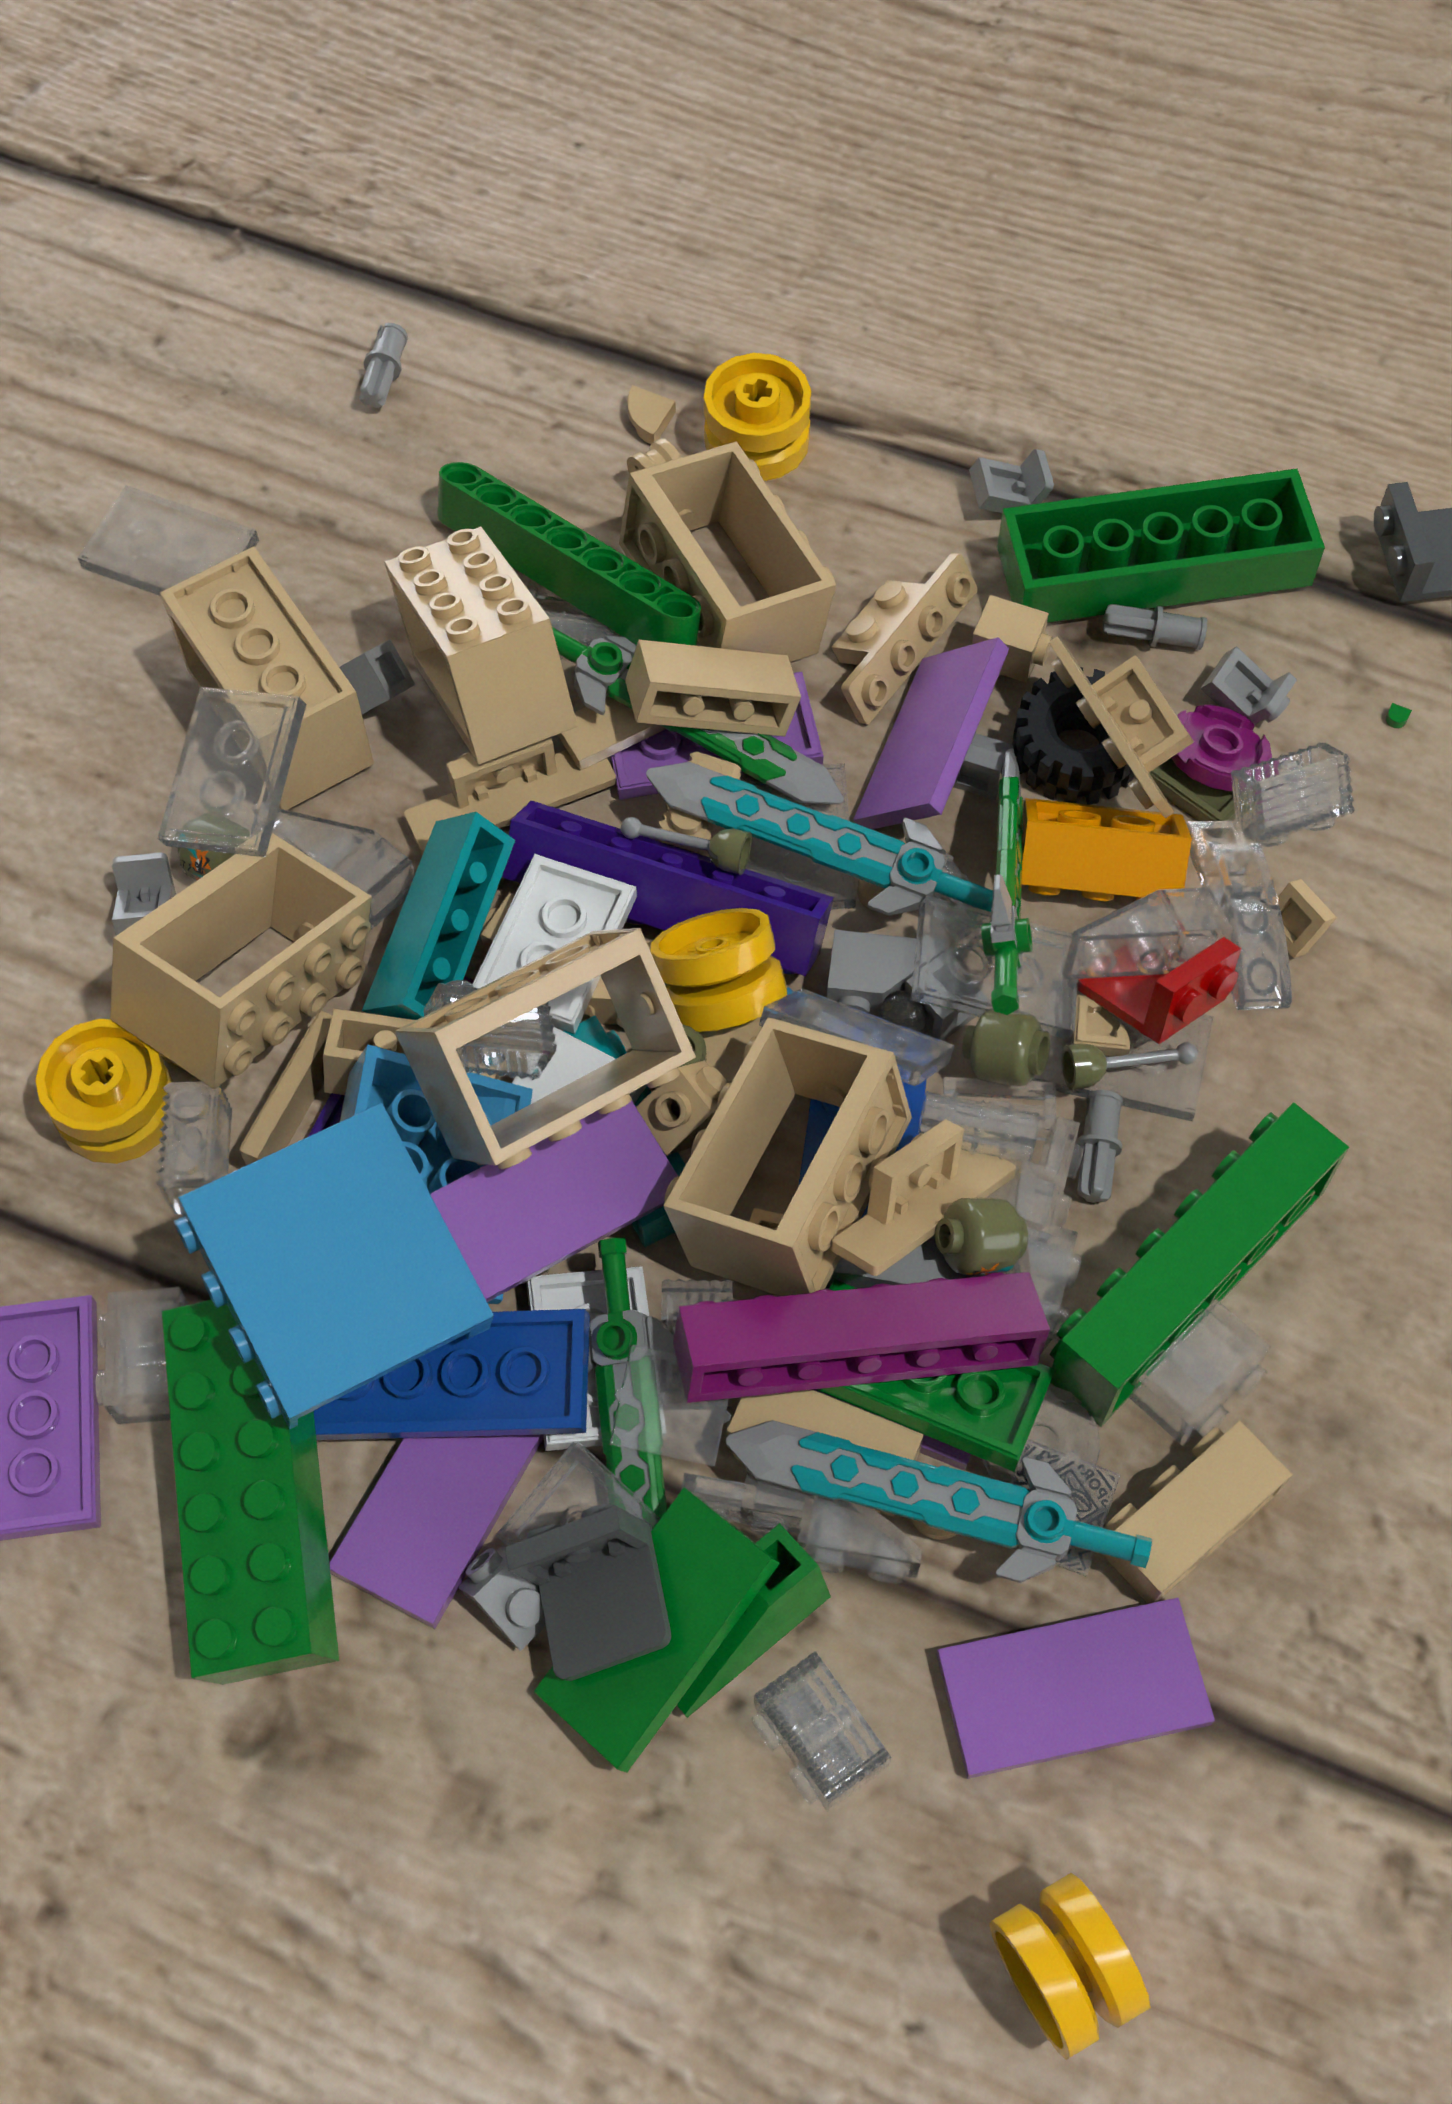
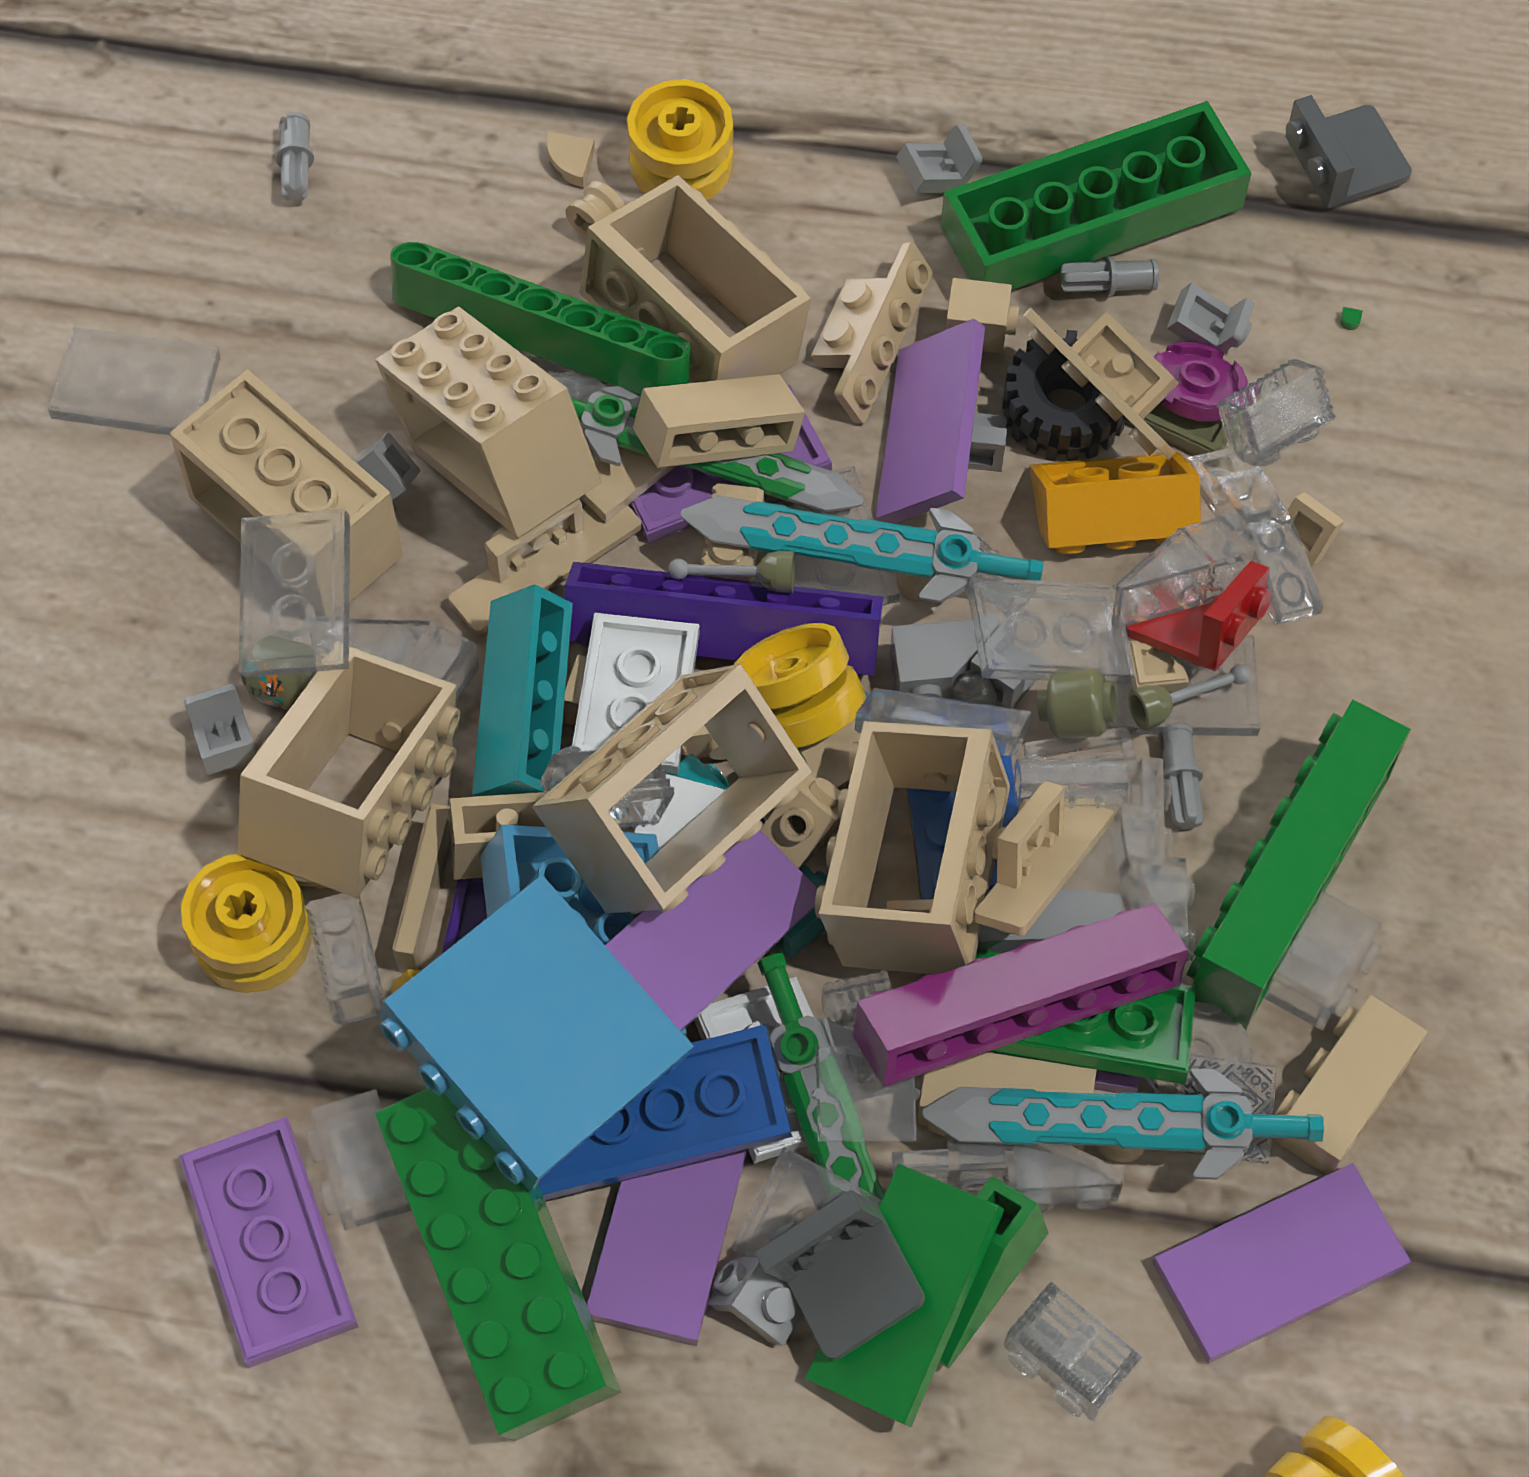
camera: 15 degrees left, 0 degrees up
olive head [935,1198,1028,1275] -> none
green sword [981,748,1033,1015] -> none

